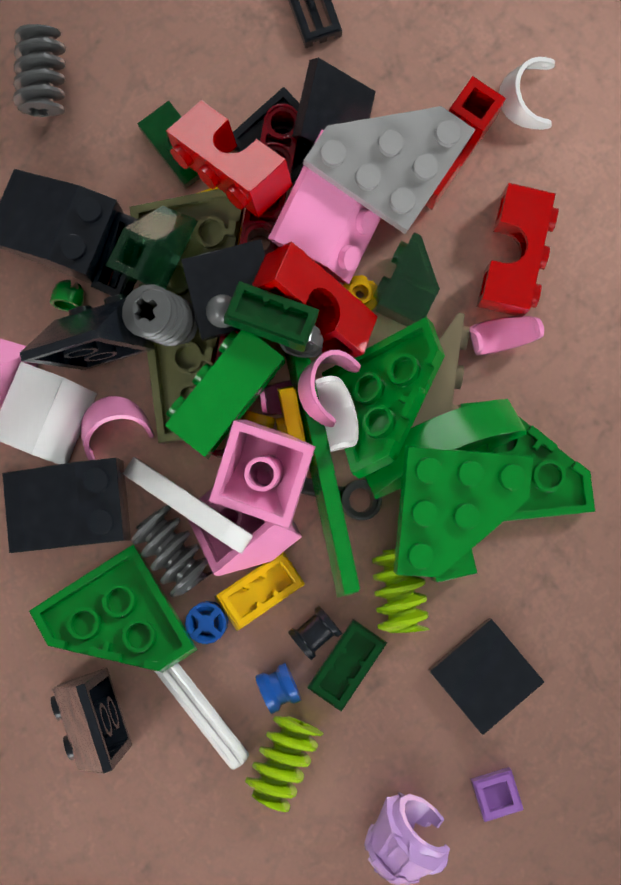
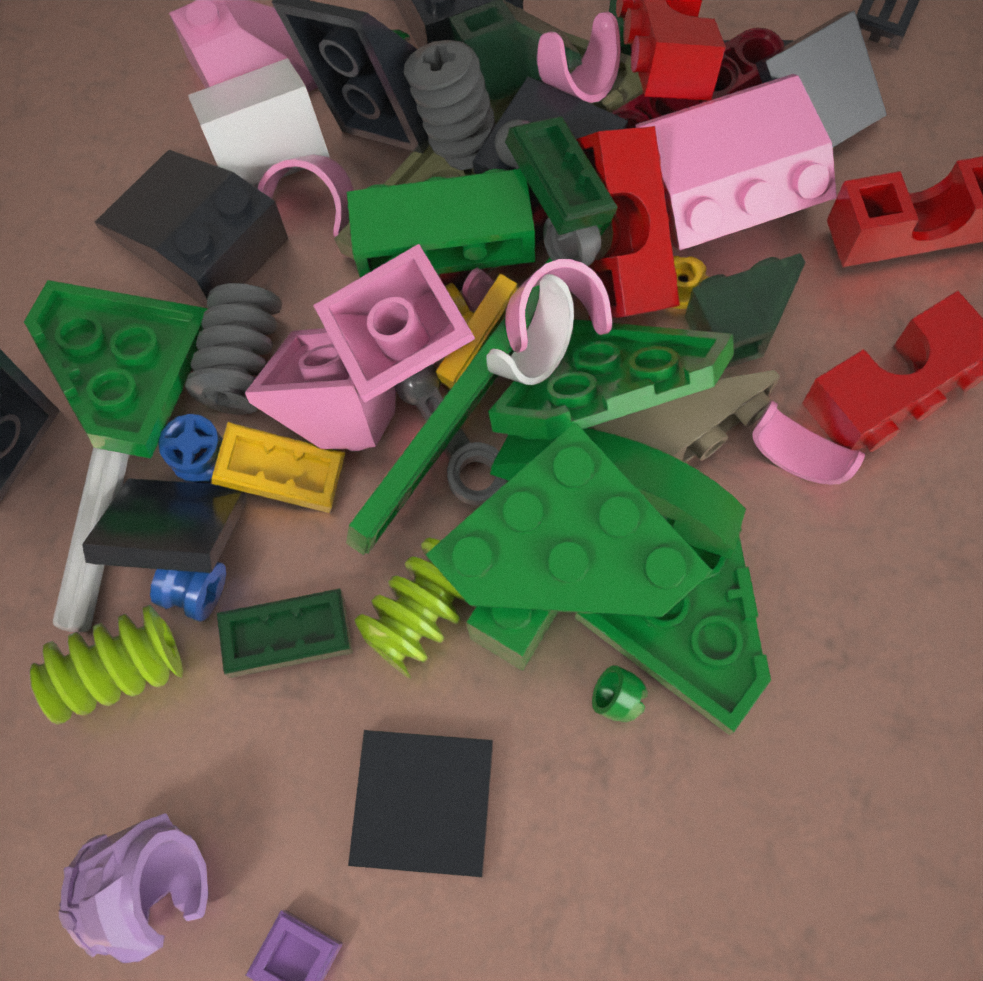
camera: 55 degrees right, 15 degrees down
white beam [122,457,253,554] -> none
black bush [288,606,343,660] -> none
light grey plate [303,106,475,234] -> none
none -> black tile [82,478,246,573]
none -> bright pink helmet [537,11,621,103]
none -> green hinge [592,665,648,722]

